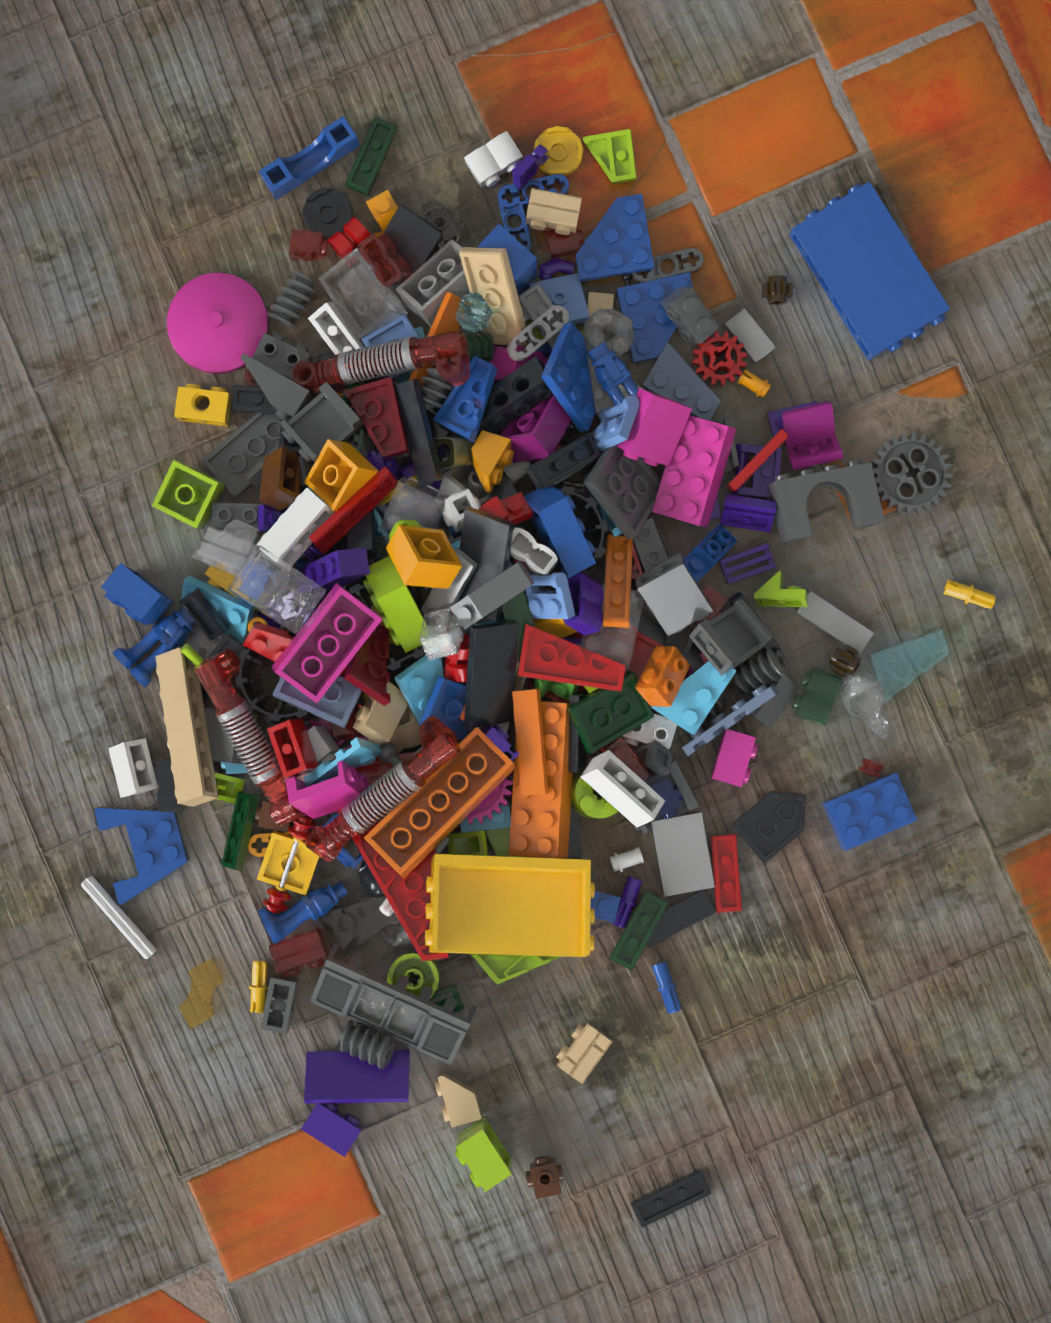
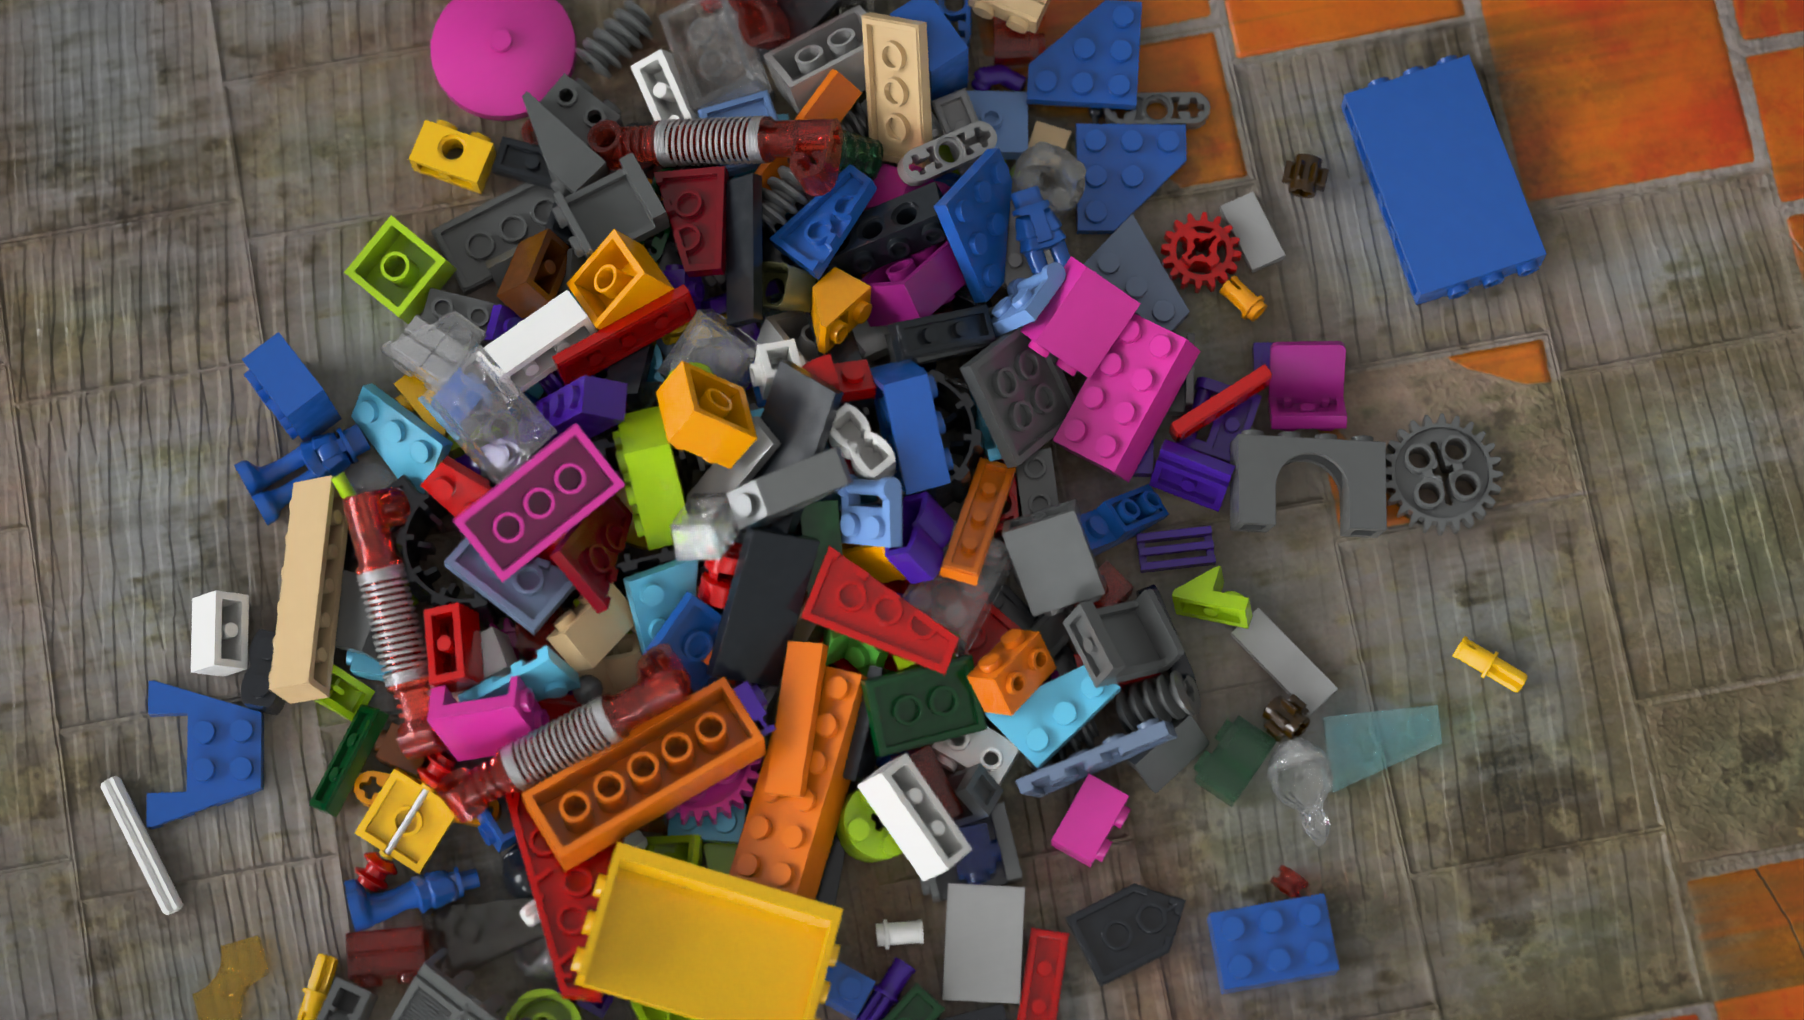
camera: 15 degrees right, 10 degrees down
black tile [179,588,230,641] -> none
clear light blue piece [456,293,492,333] -> none
dark grey brick [661,287,719,344] -> none

